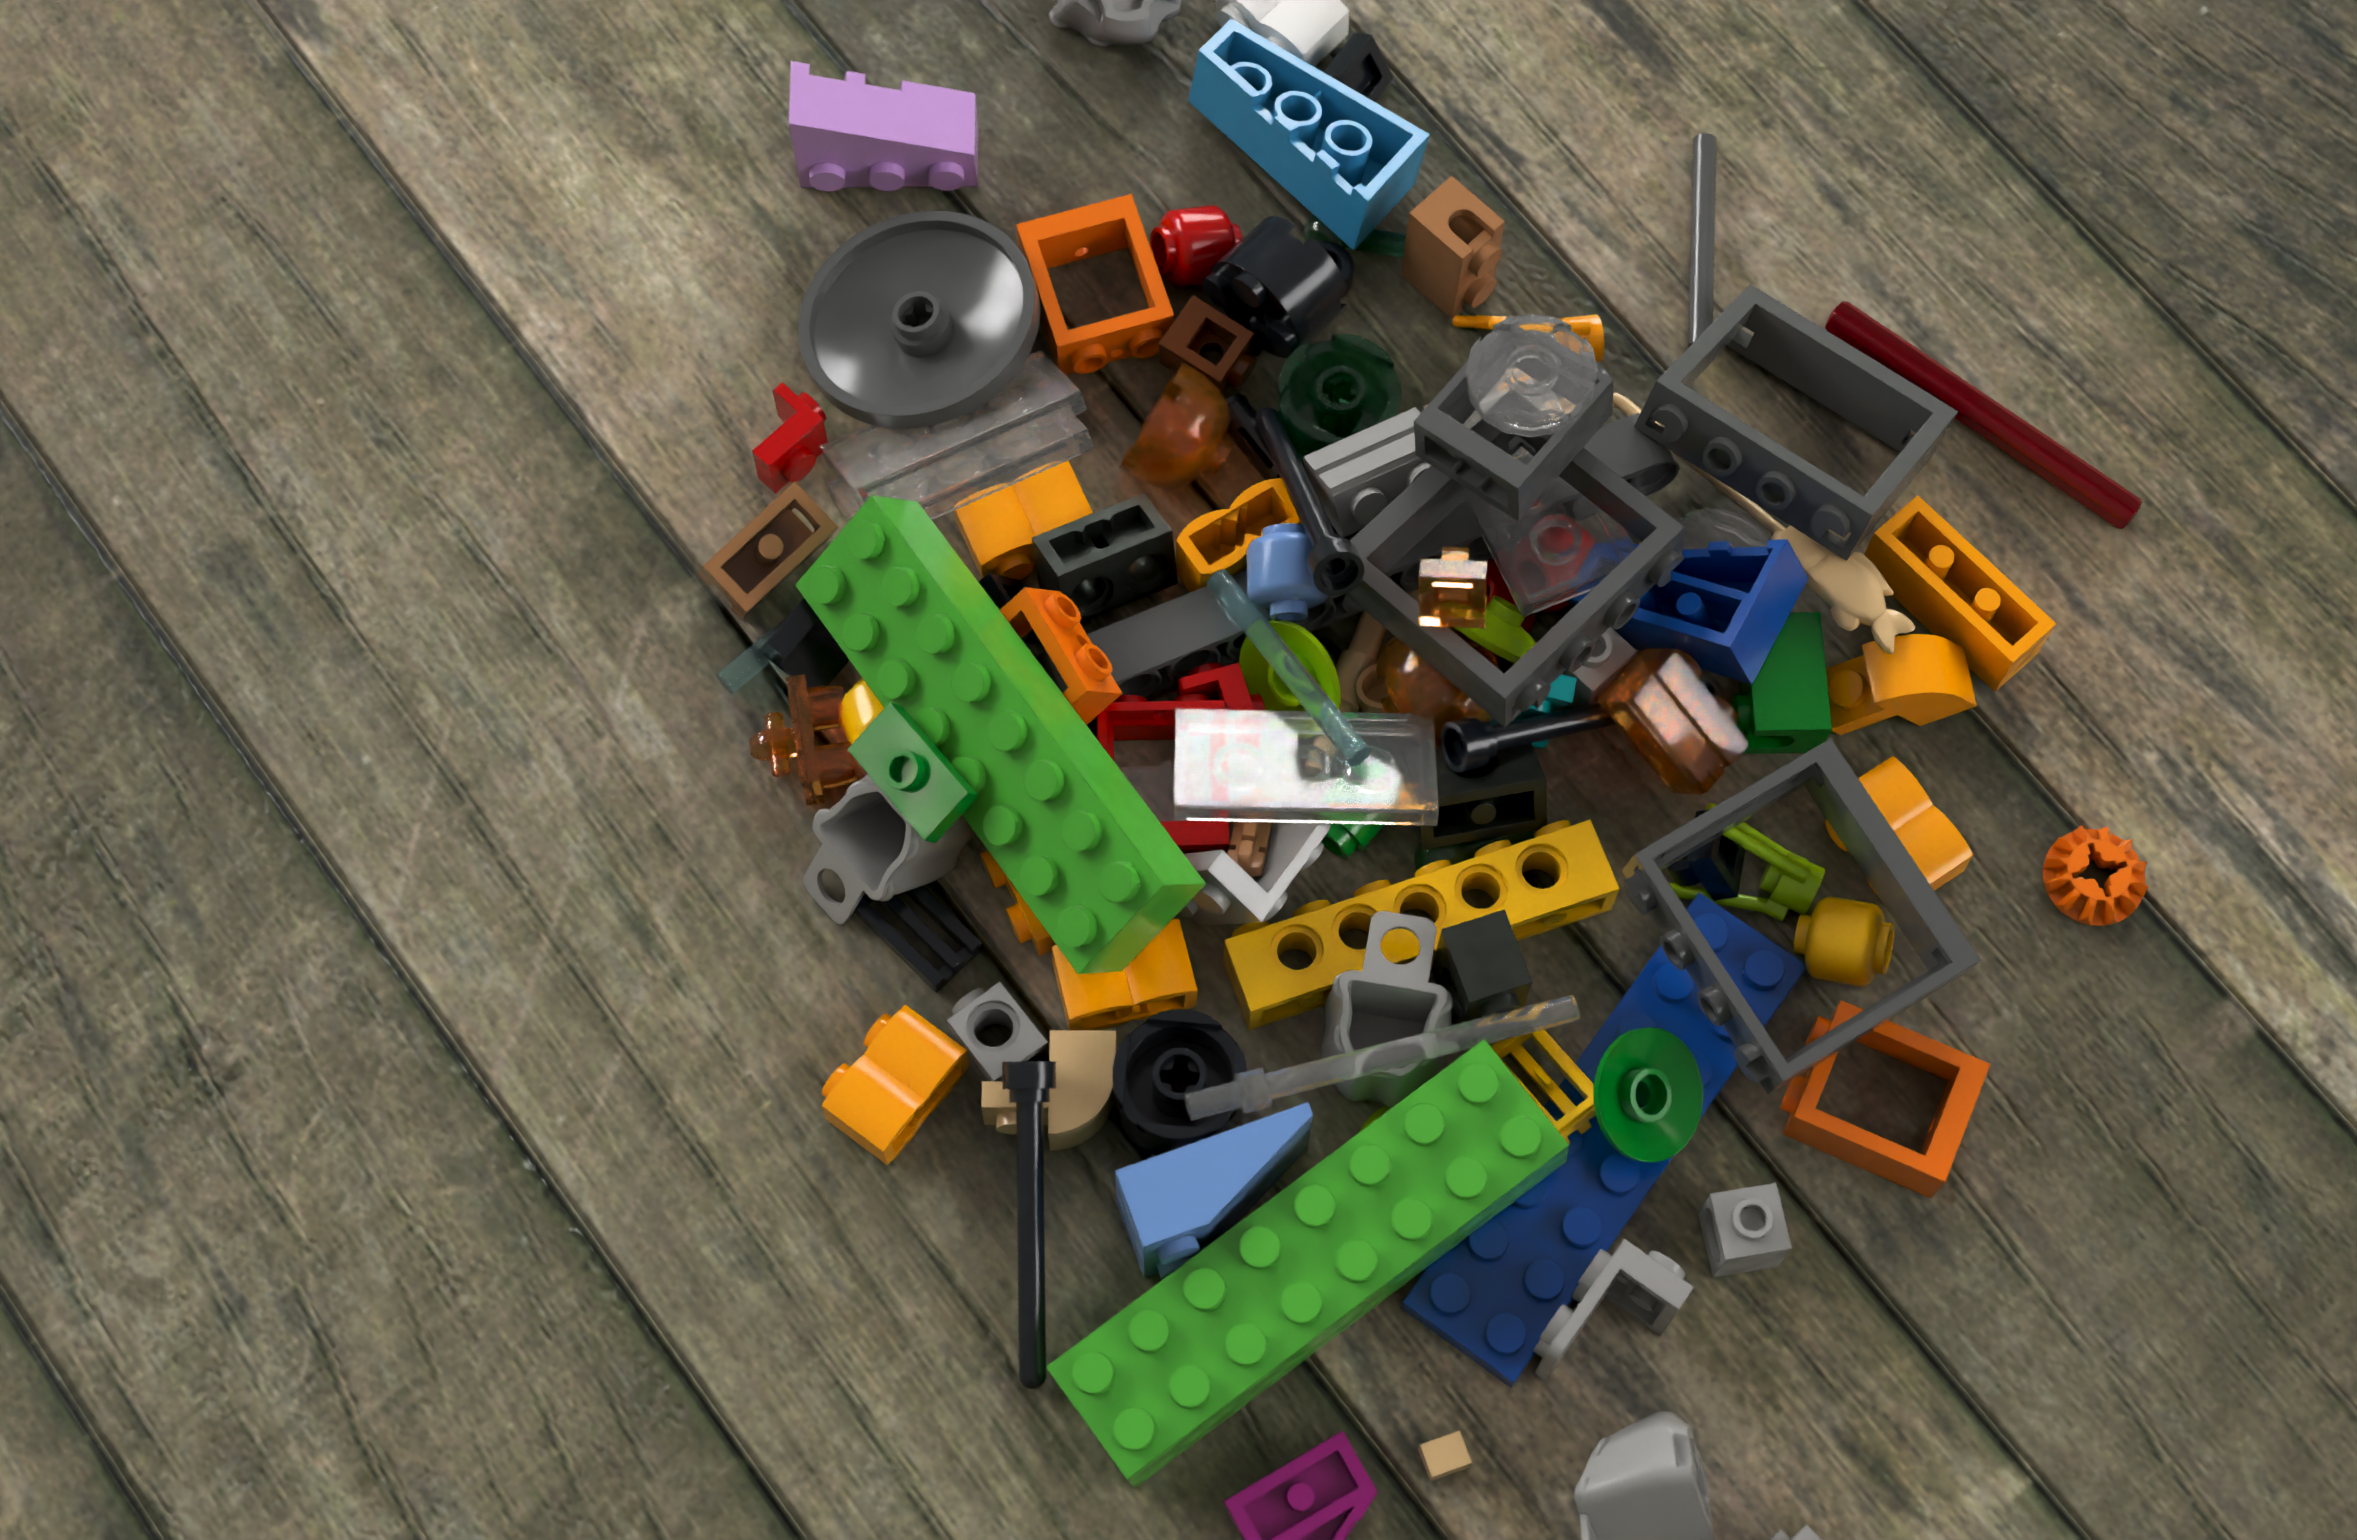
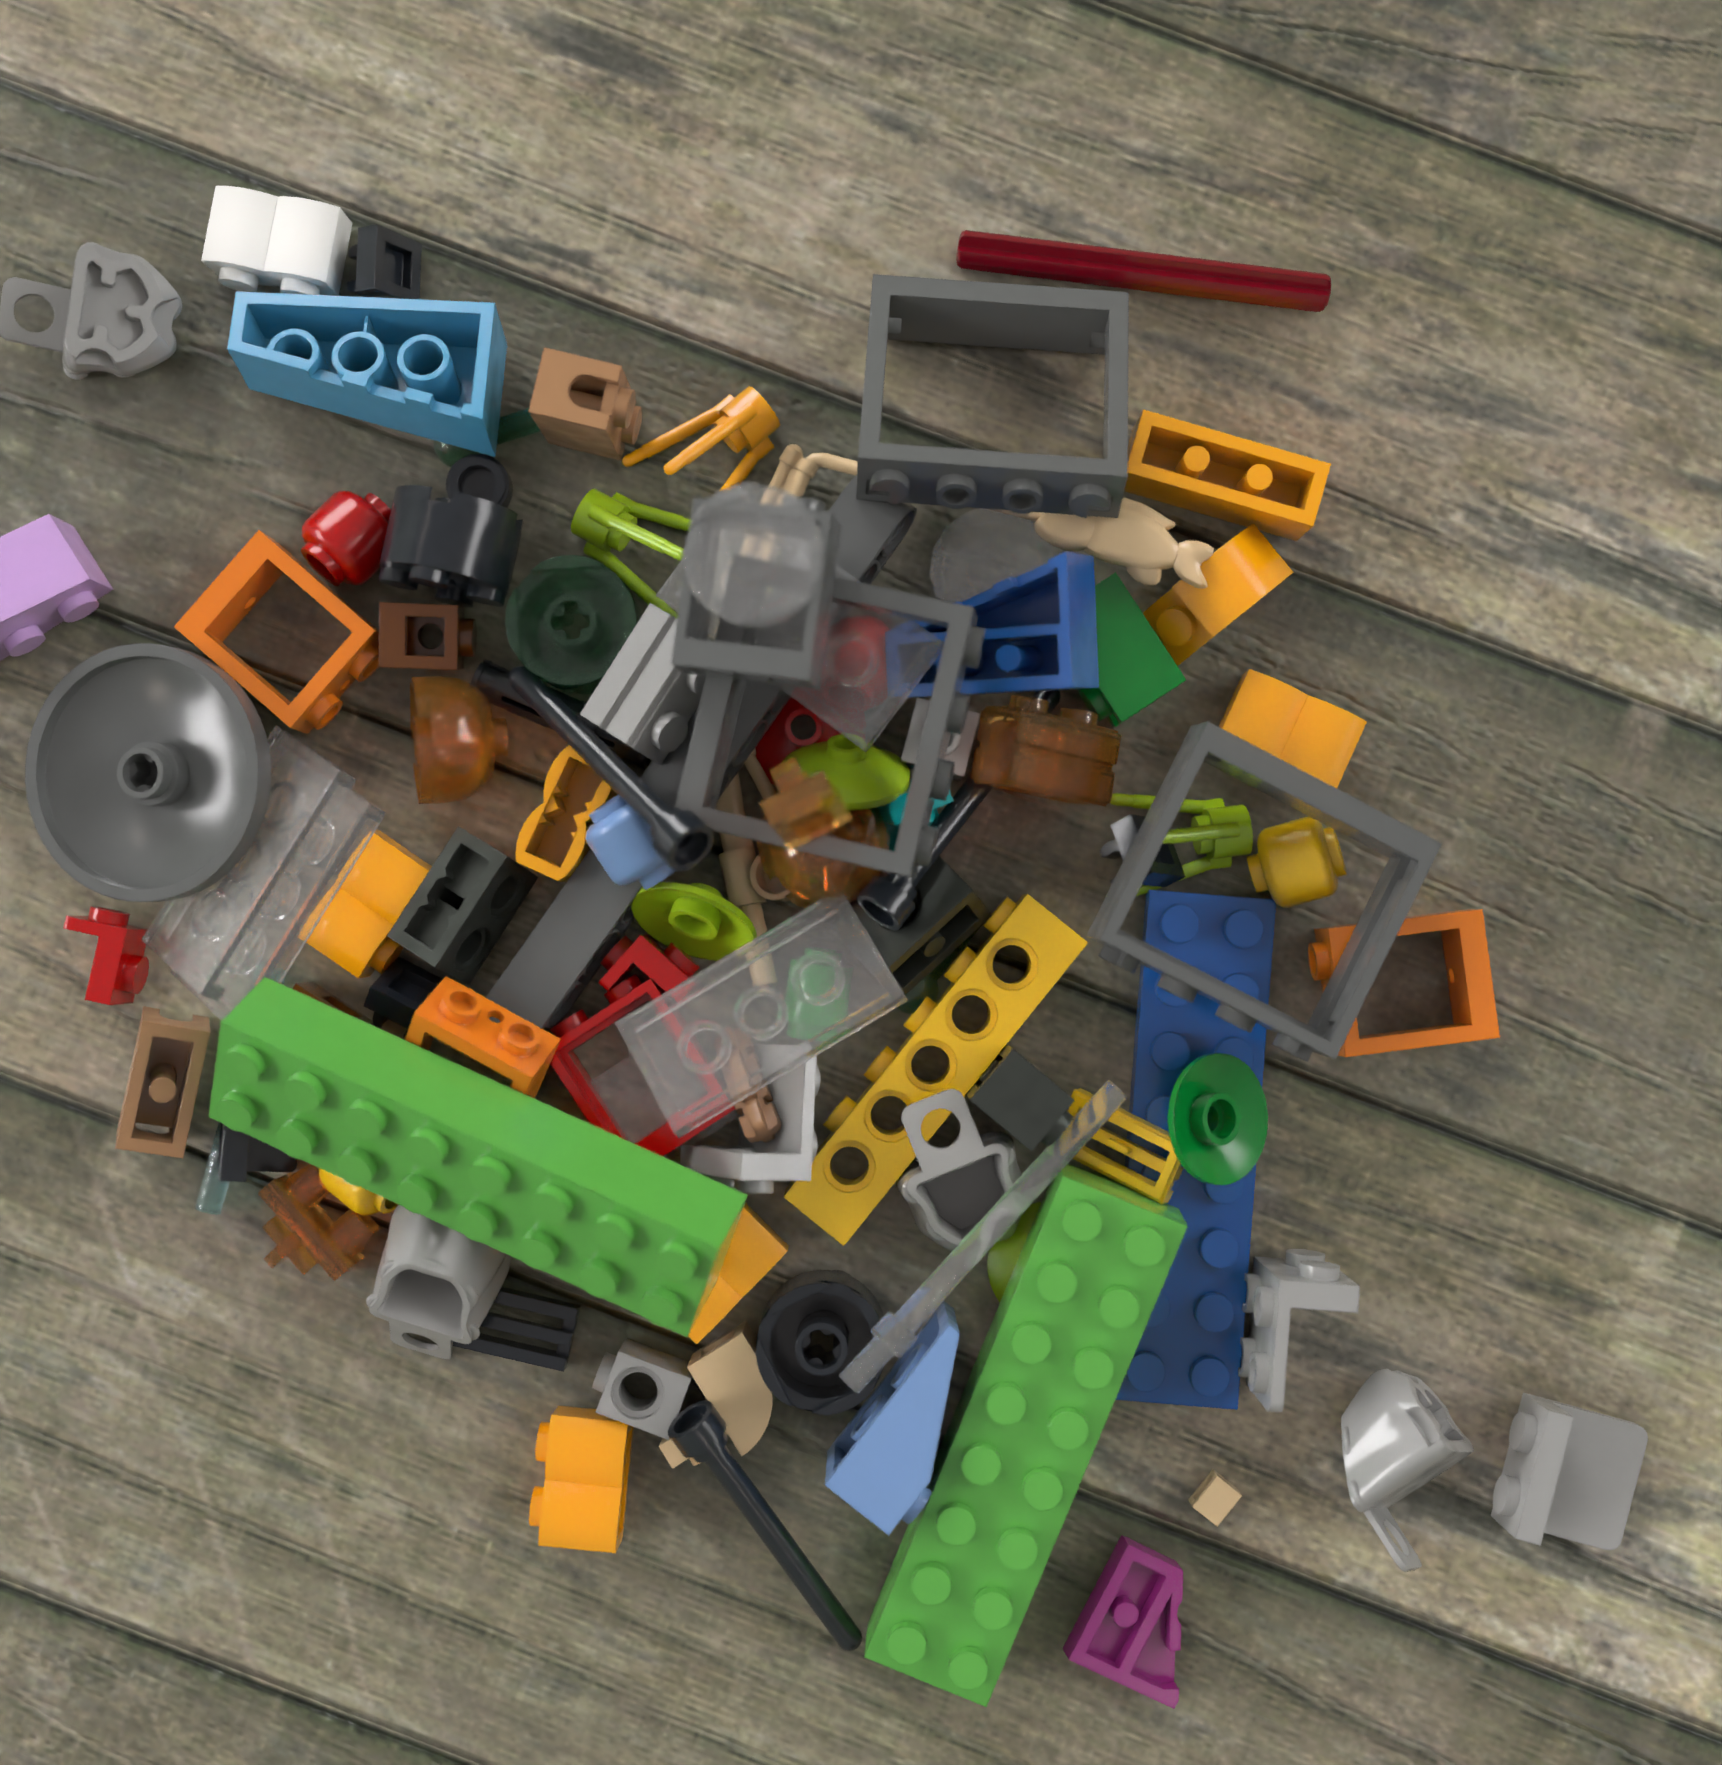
camera: 30 degrees left, 20 degrees up
green plate [847,702,979,843] -> none
clear light blue bar [1207,569,1371,766] -> none
dark grey bar [1688,133,1717,348] -> none
light grey brick [1698,1183,1792,1278] -> none
orange gear [2043,825,2149,926] -> none
none -> lime plant [571,488,691,619]

